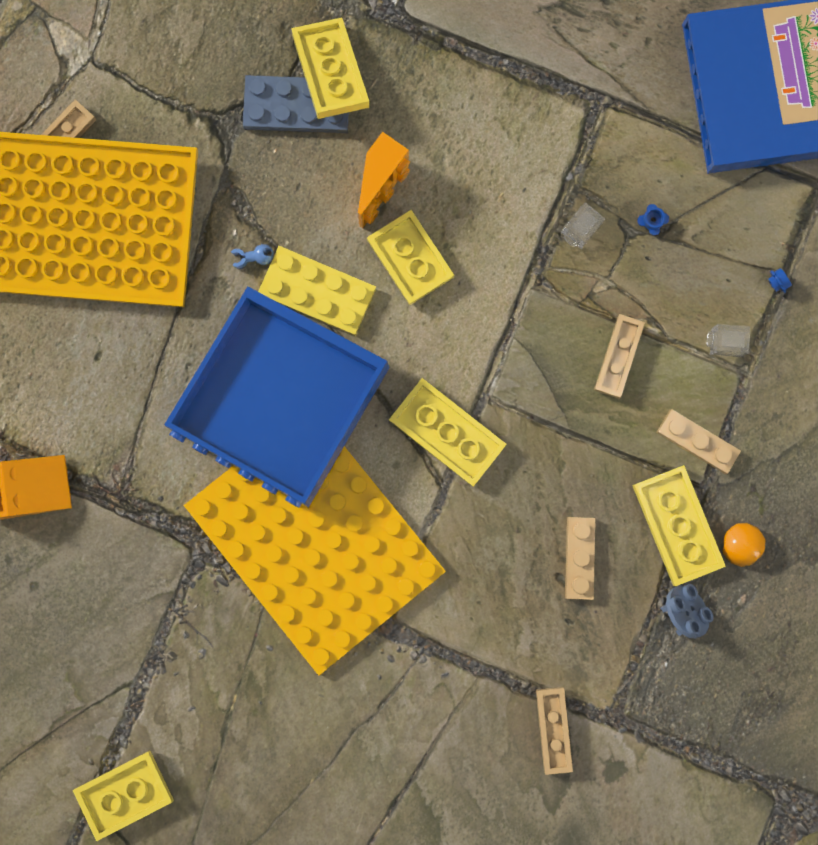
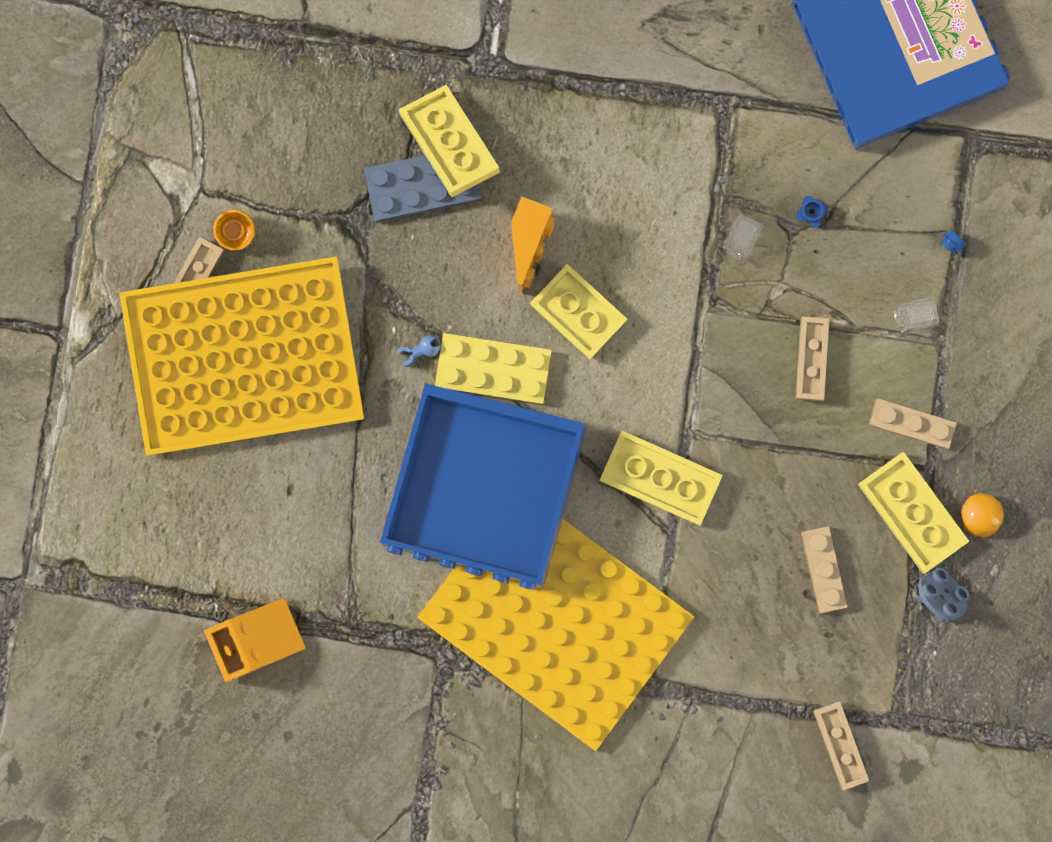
camera: 10 degrees left, 0 degrees up
none -> light orange hair [213,209,255,251]

